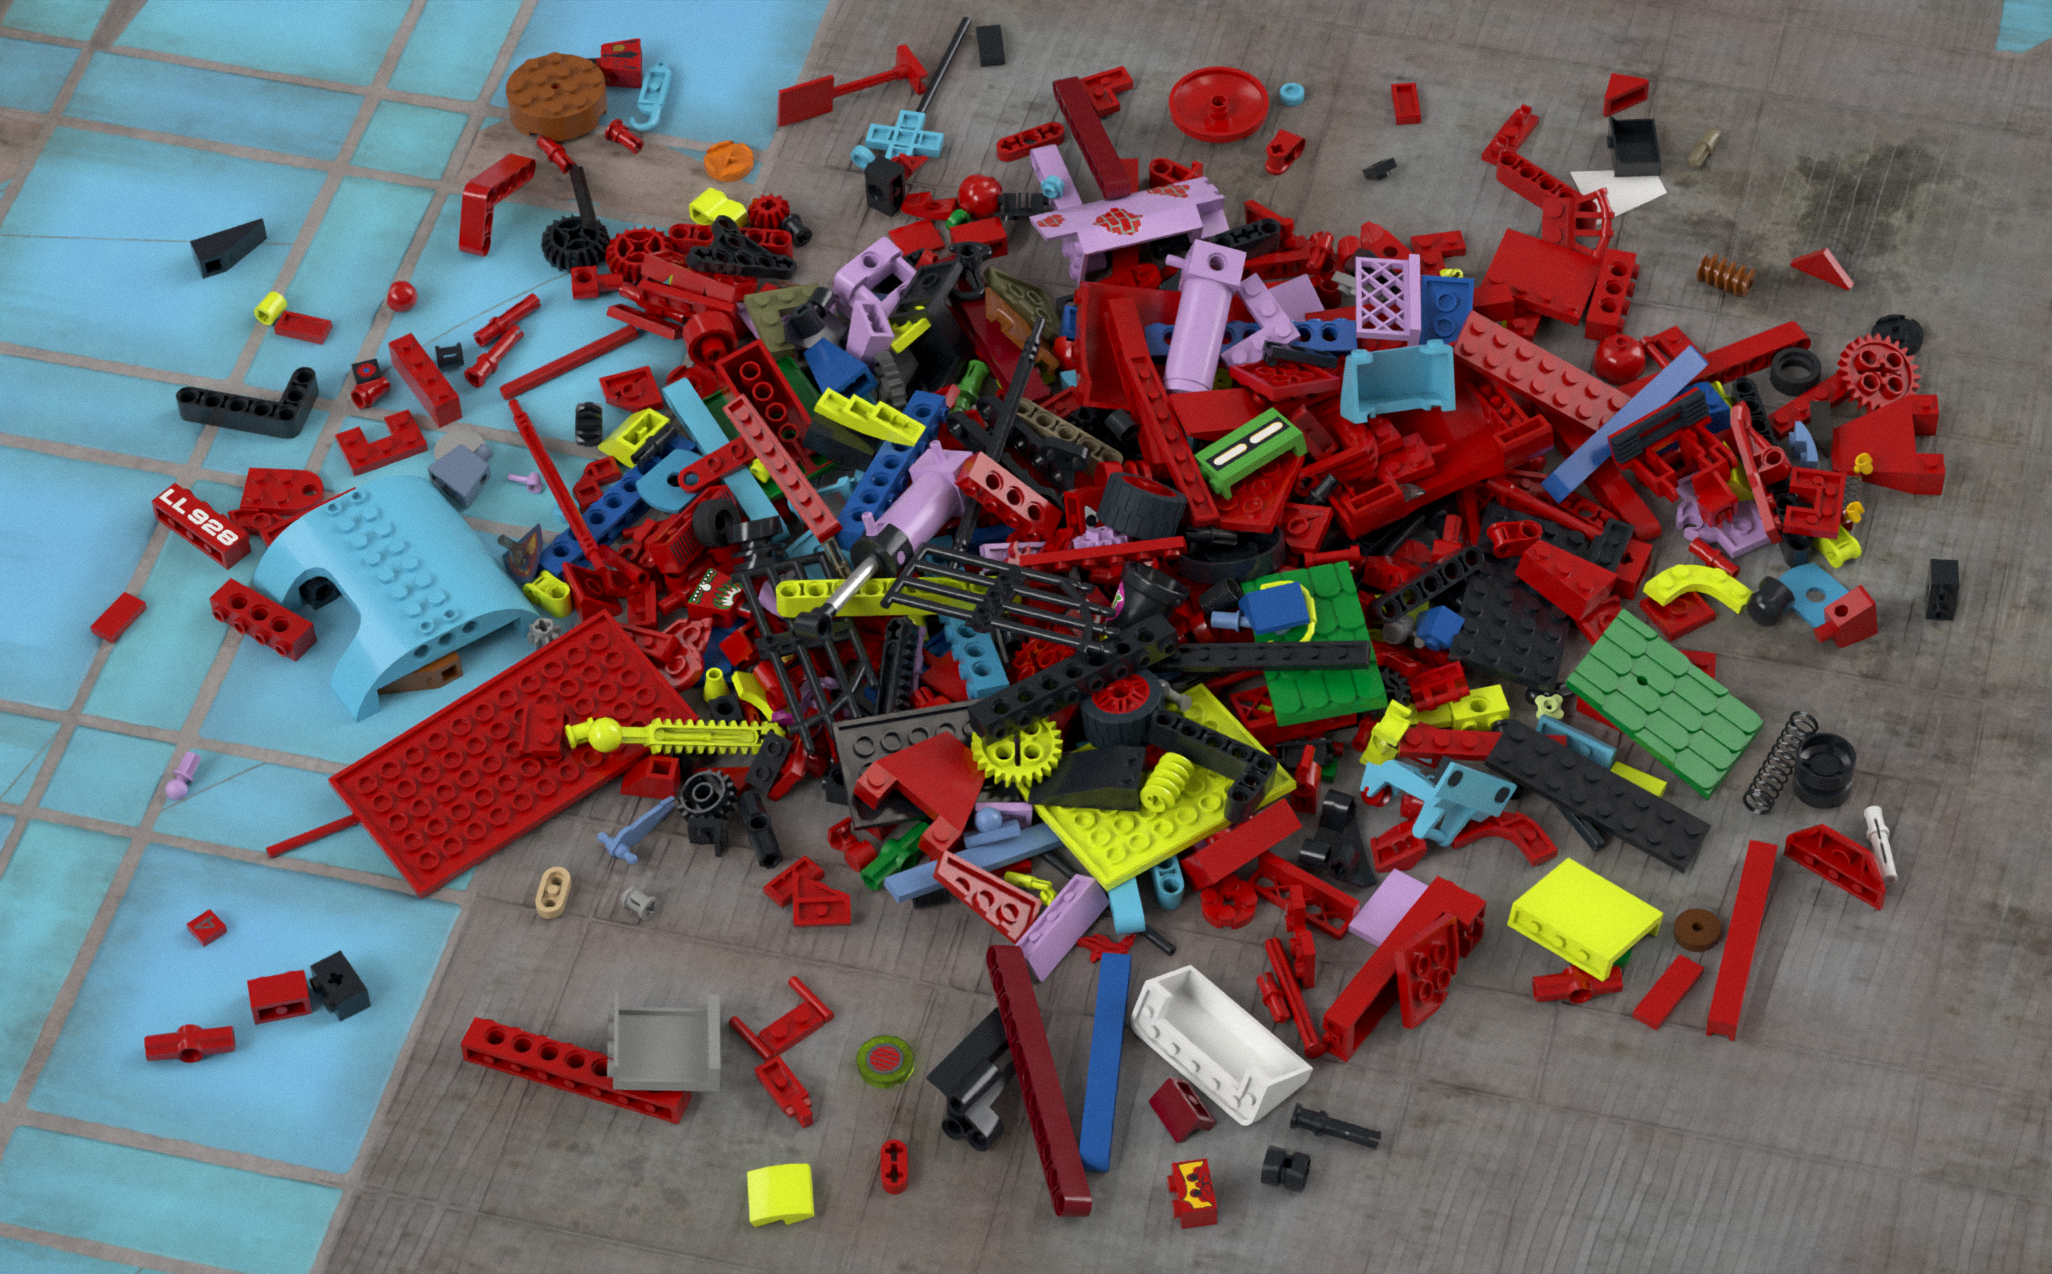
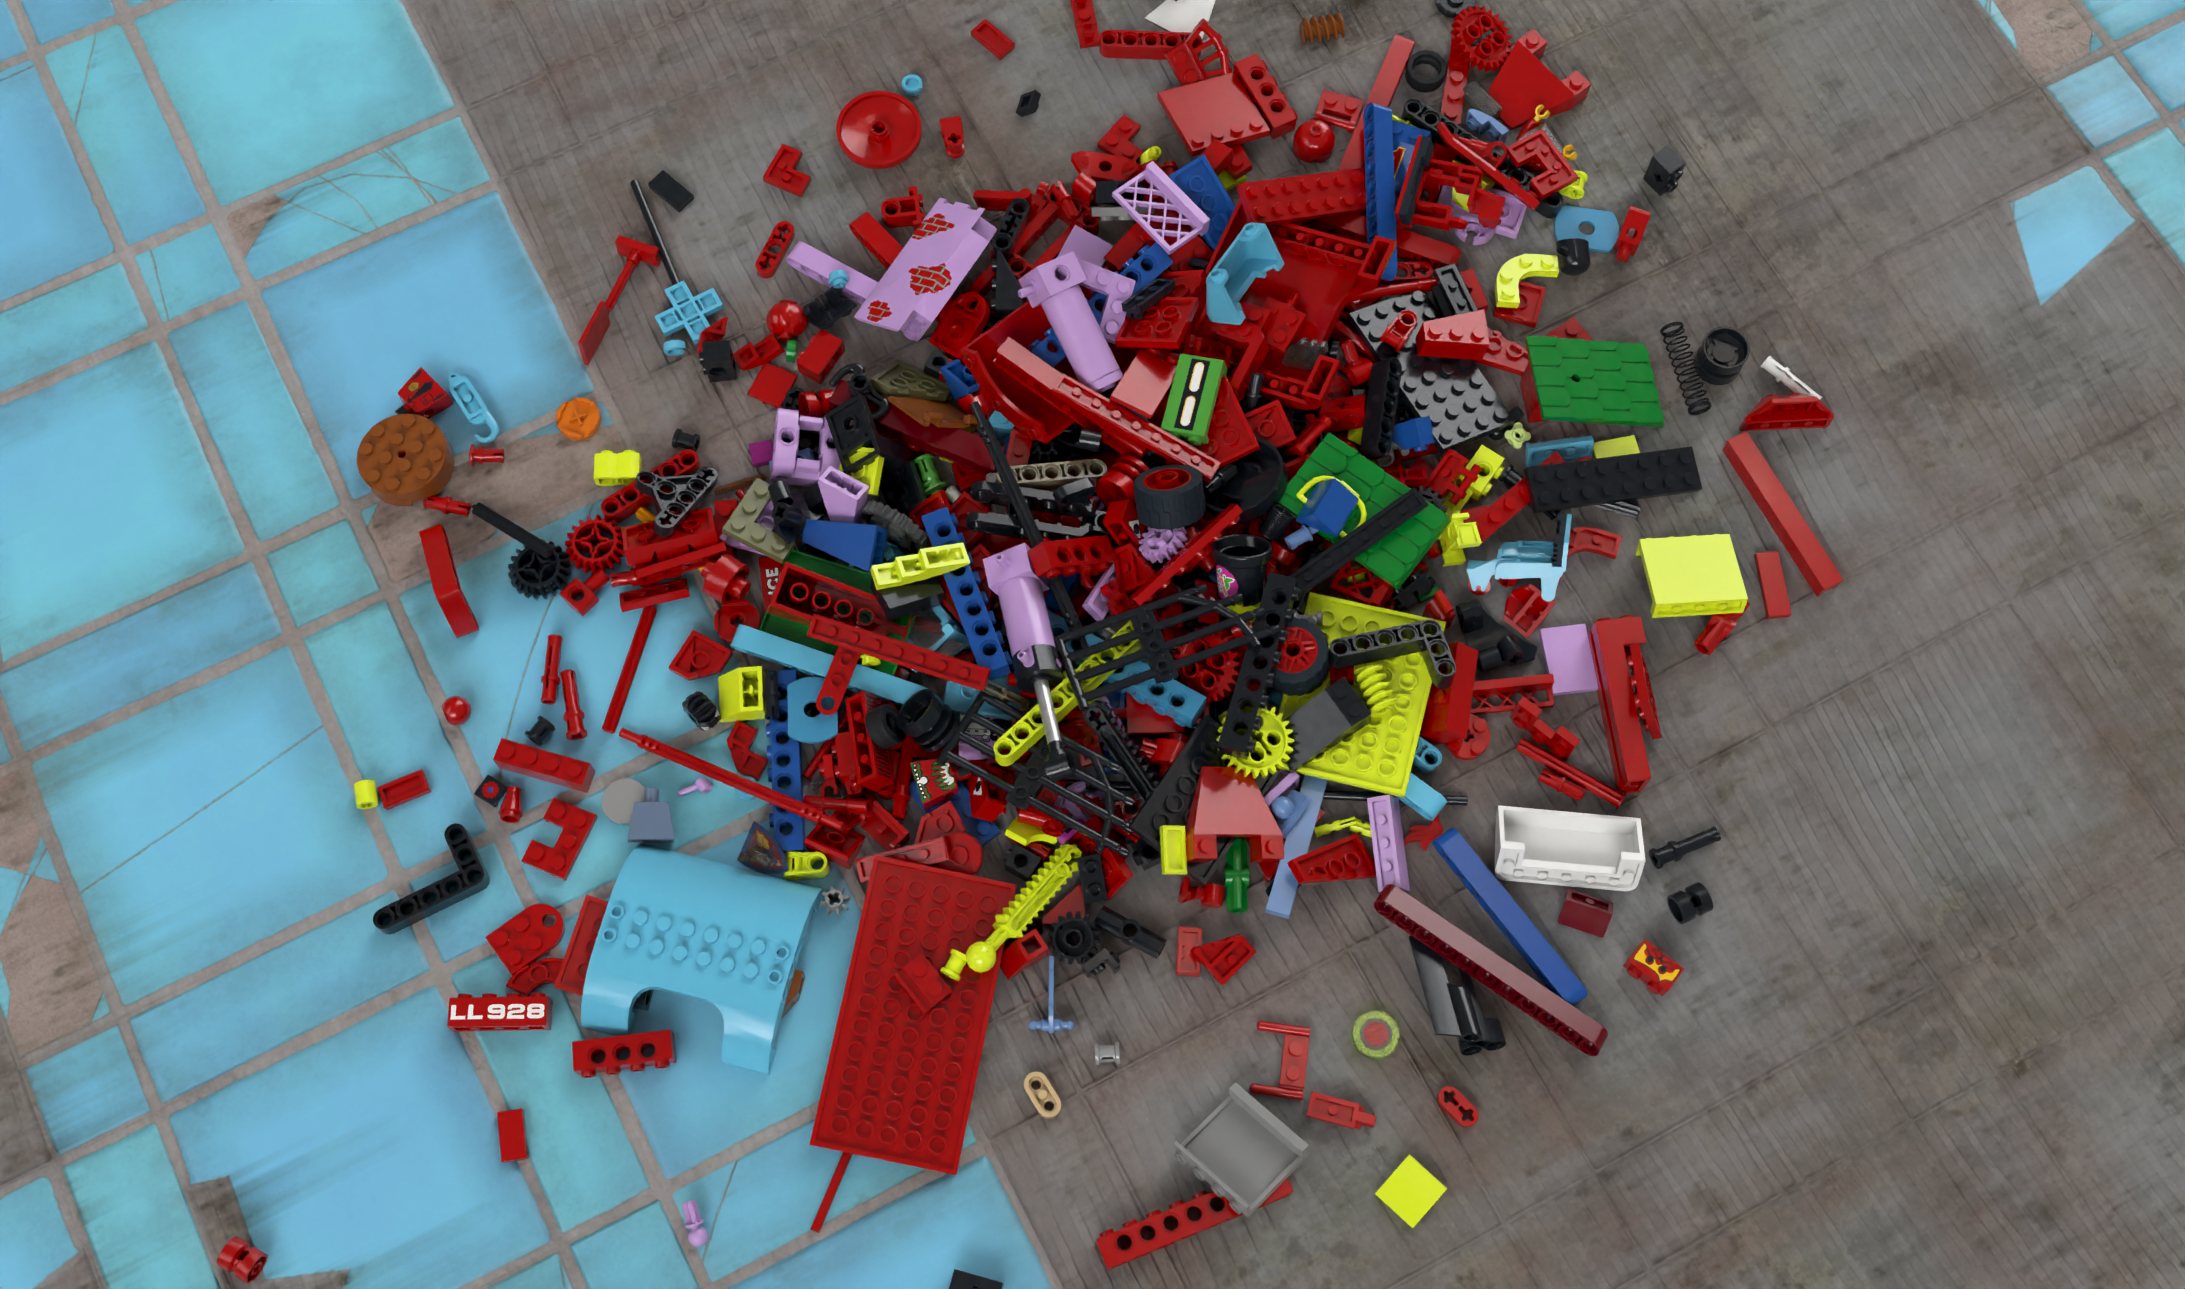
camera: 45 degrees left, 20 degrees up
black slope [190,218,267,279] -> none
neon yellow cone [703,668,730,704] -> none
red gear [748,193,791,230] -> none
dark red beam [1052,76,1131,201] -> none
reddish brown piece [1674,908,1721,952] -> none
red pin [1688,537,1741,579] -> none
none -> neon yellow tile [1160,825,1187,875]

